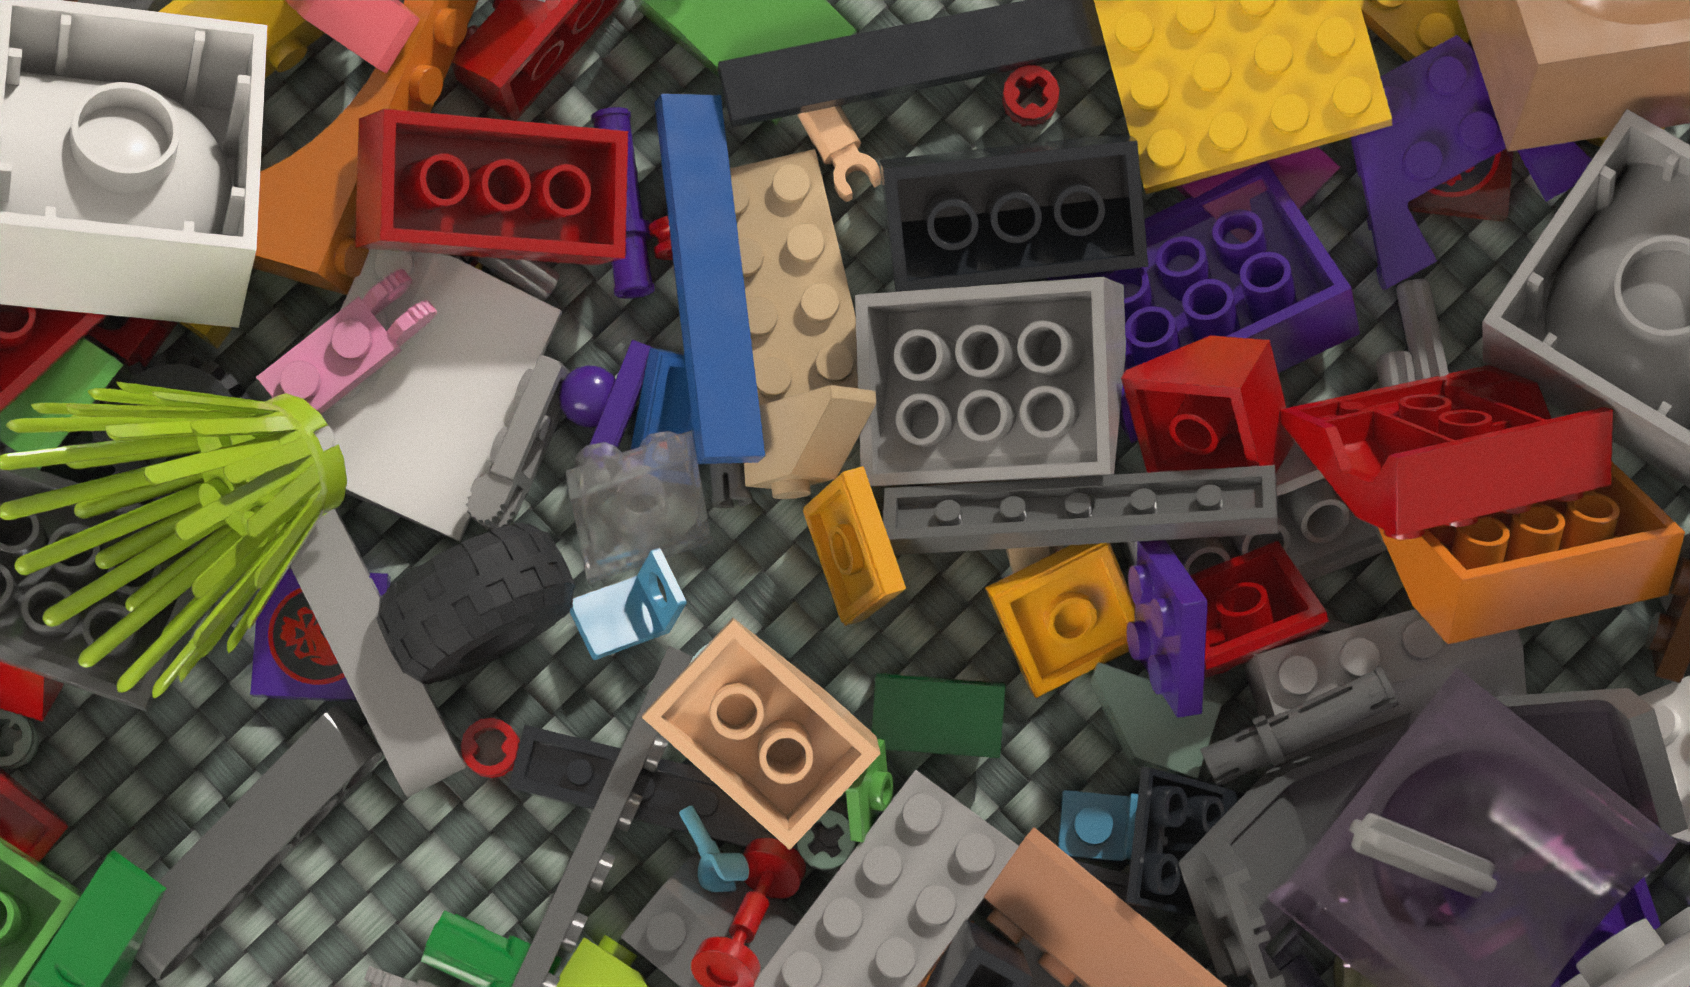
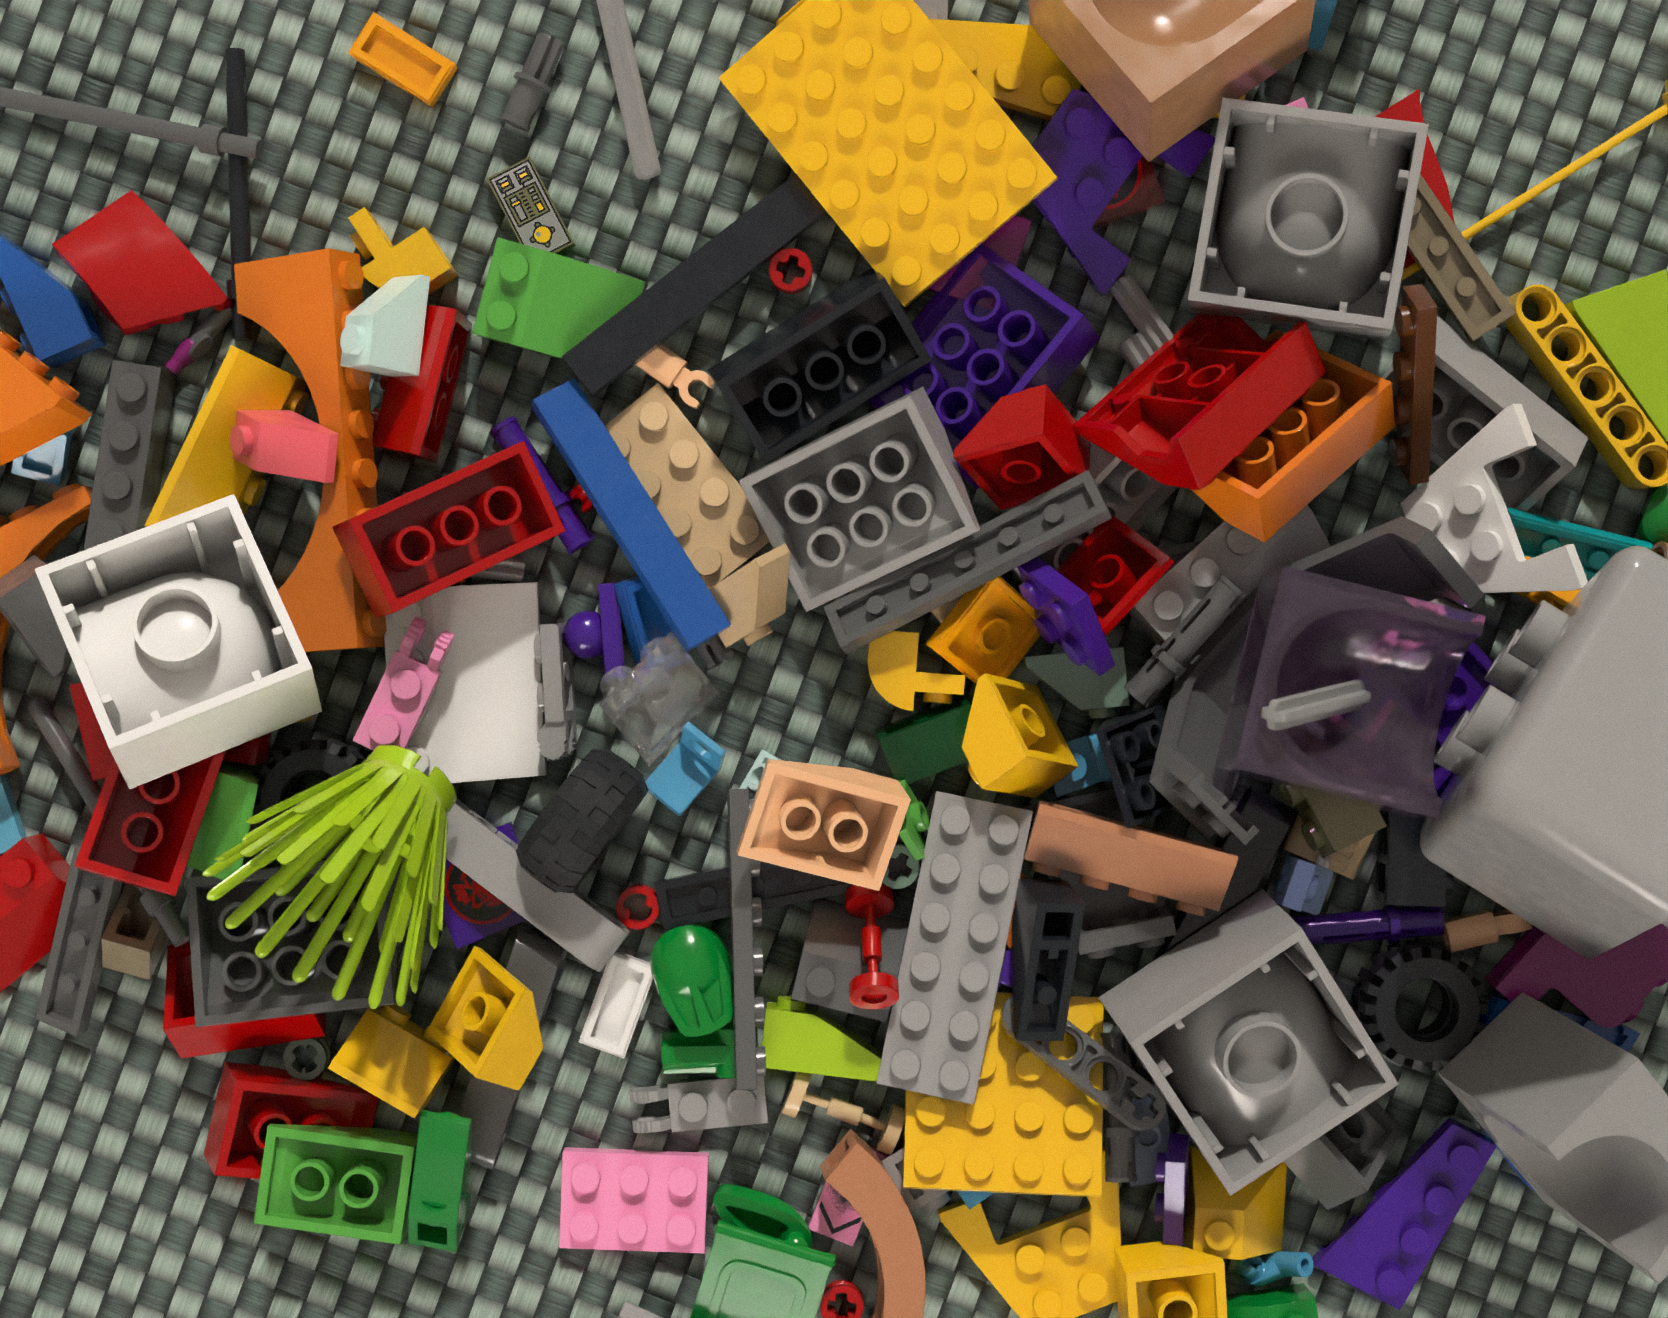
camera: 25 degrees left, 10 degrees up
medium azure hand [679,805,749,892] -> none
light orange tile [803,466,906,626] -> none
none -> yellow slope [328,1004,455,1118]
none -> yellow slope [426,946,544,1091]
none -> white tile [579,950,653,1059]
none -> green helmet [650,925,734,1037]
none -> yellow brick [867,631,965,711]
none -> yellow slope [962,673,1079,798]

